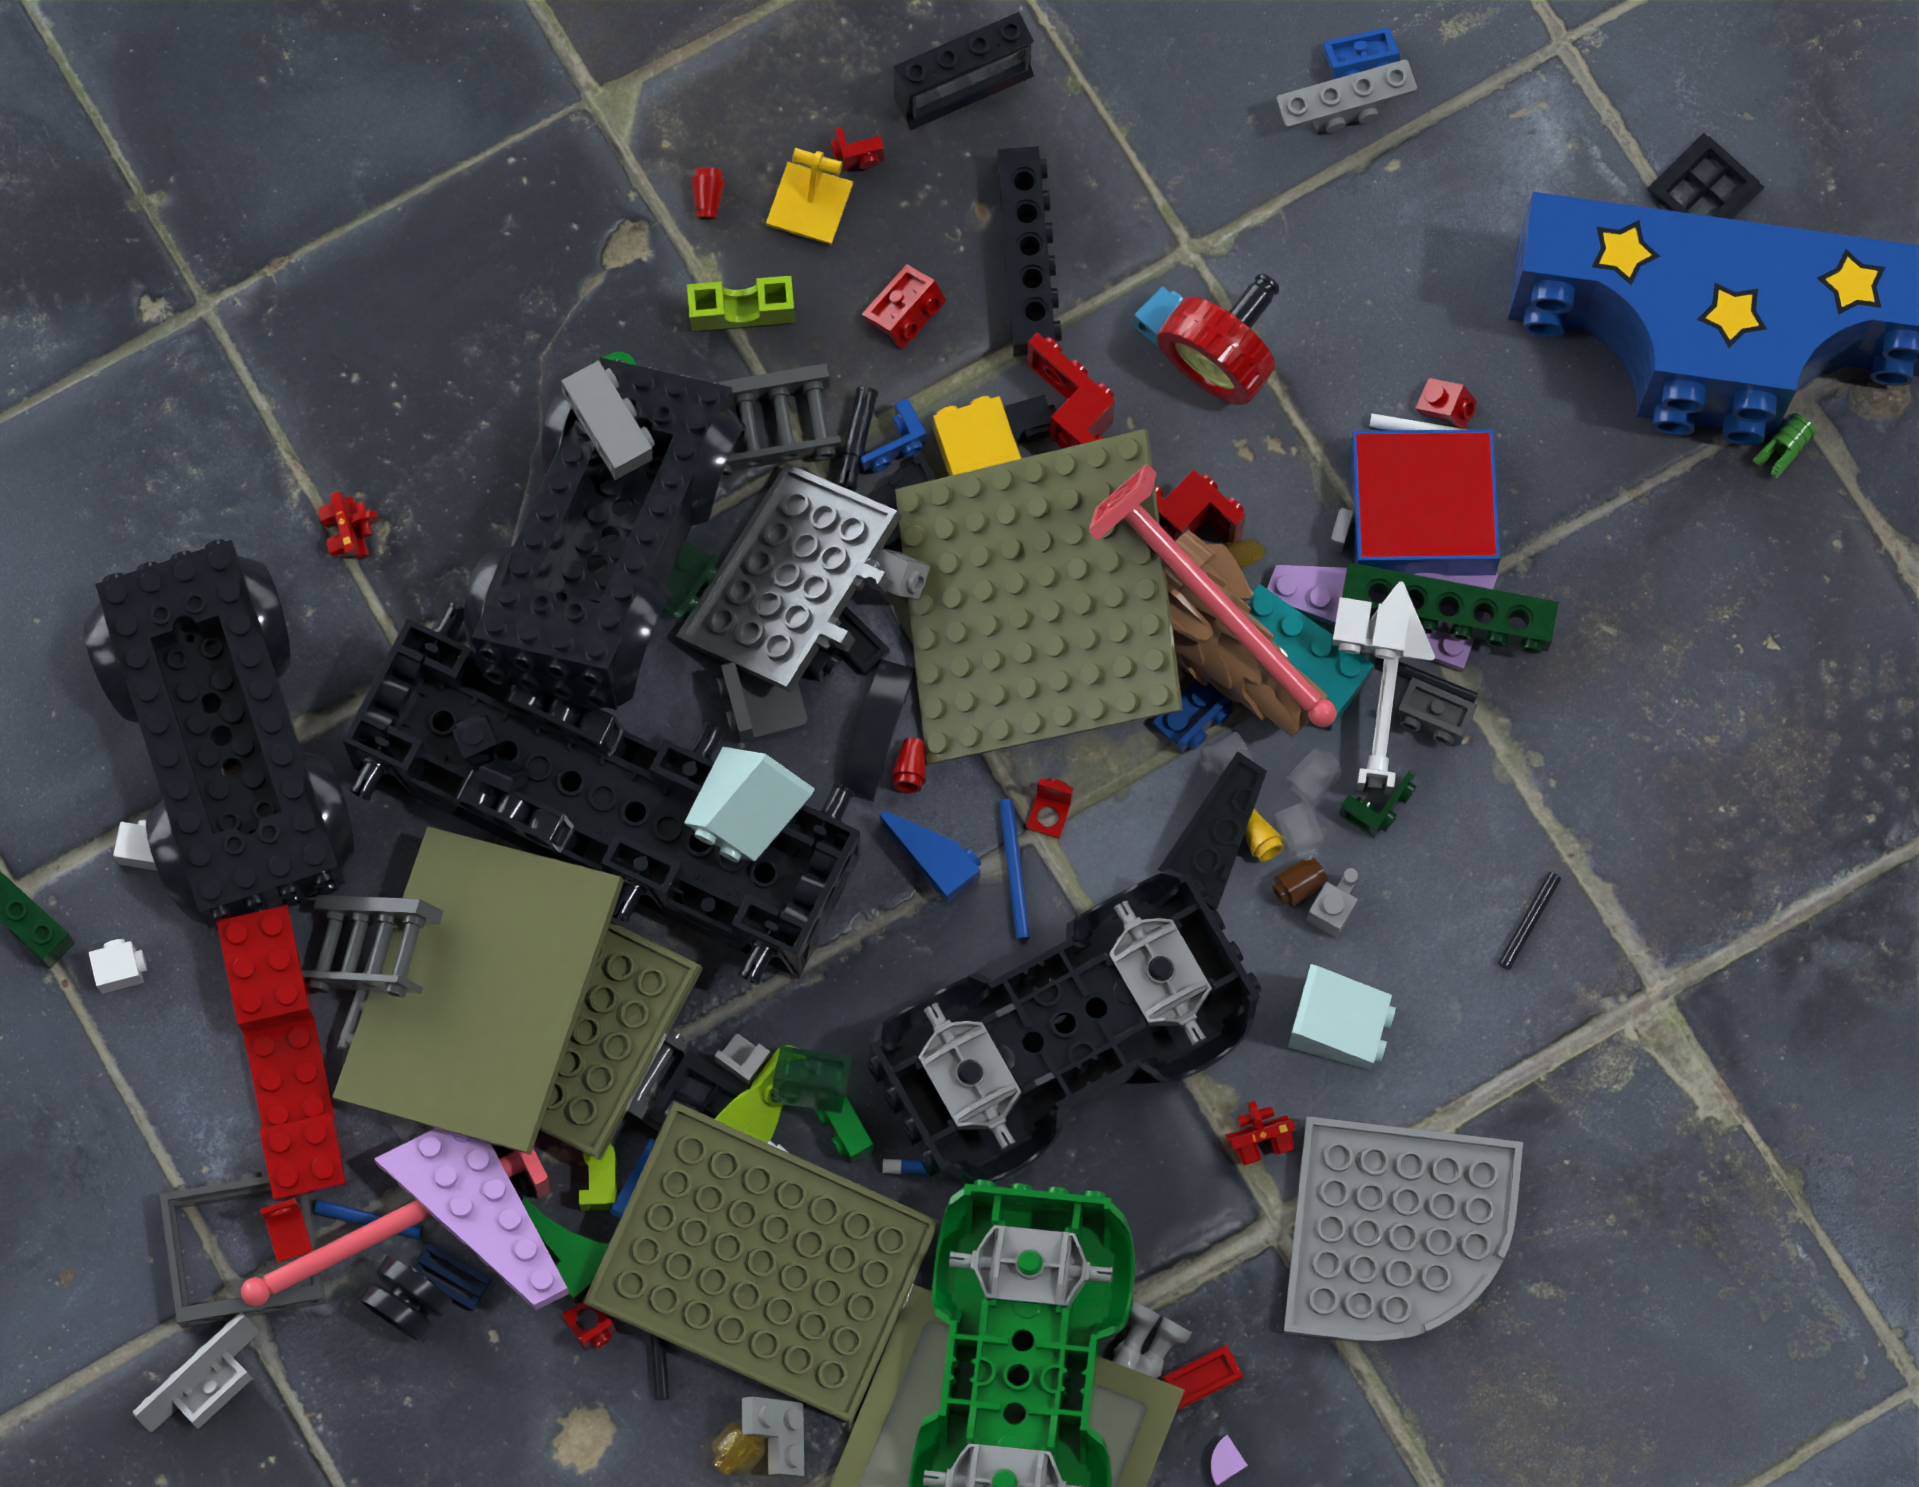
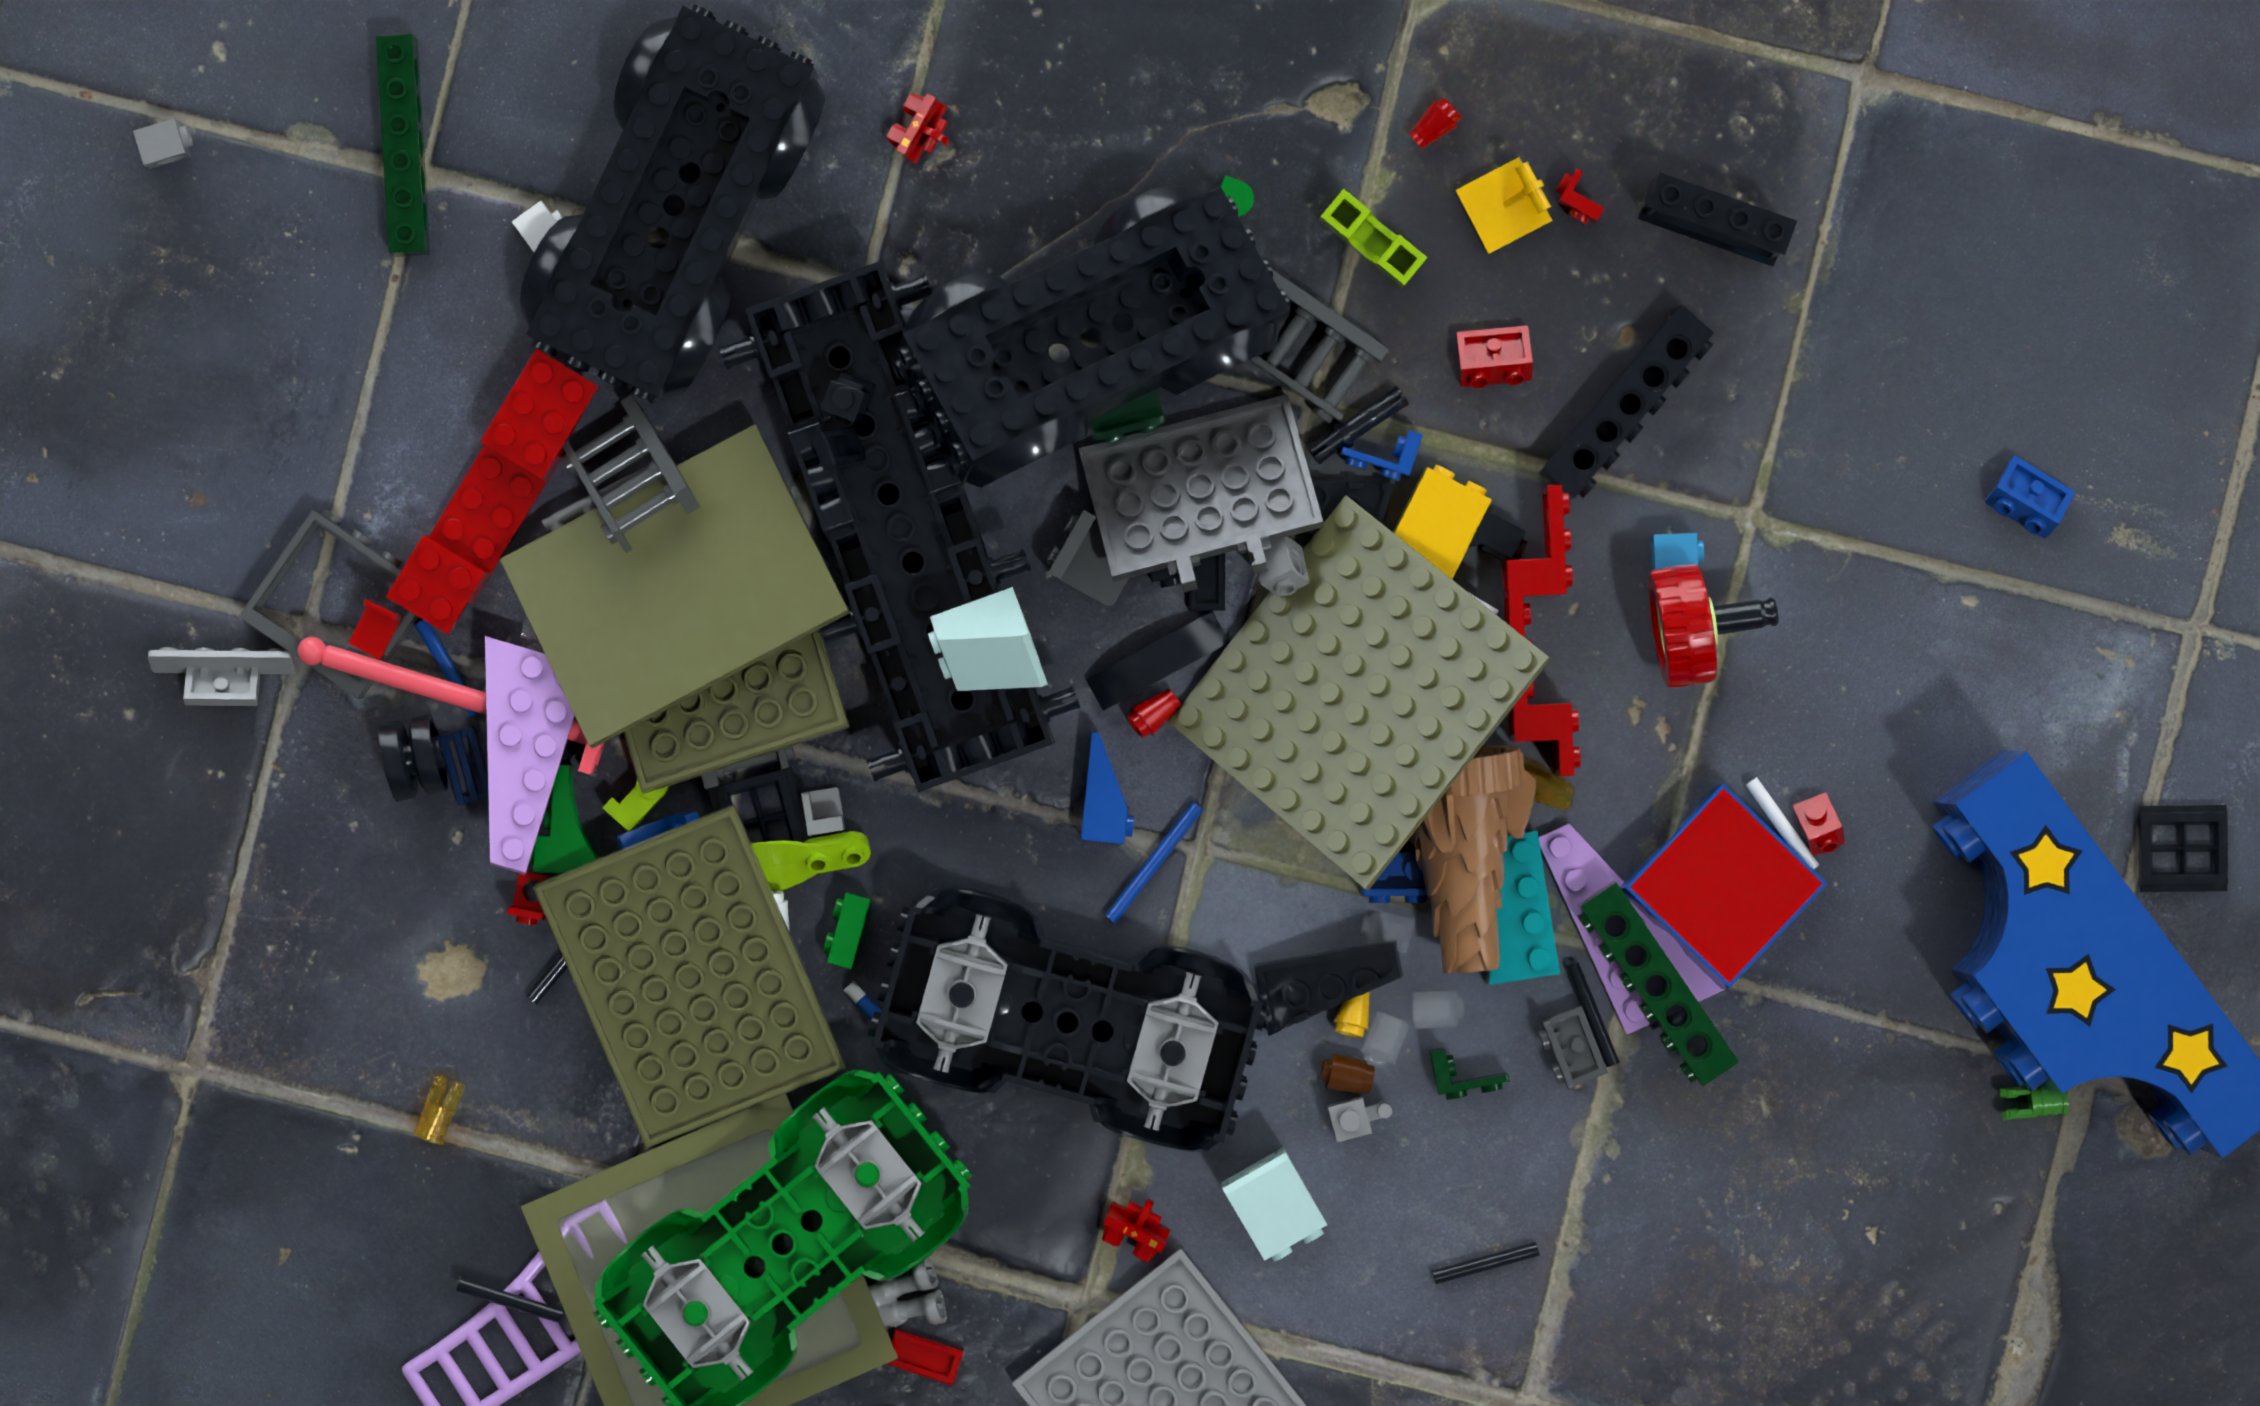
camera: 45 degrees right, 15 degrees up
white brick [89,939,147,994] -> none
light grey brick [561,360,655,480] -> none
clear yellow head [711,1421,766,1476] -> none
light grey plate [742,1396,805,1478] -> none
clear green bracket [771,1046,852,1113] -> none
red bracket [1026,778,1074,839] -> none
coral piece [1089,464,1337,727] -> none
light grey bracket [1276,59,1417,133] -> none
light grey tile [1329,508,1353,554] -> none
white piece [1332,597,1411,660] -> none
white piece [1356,582,1435,795] -> none

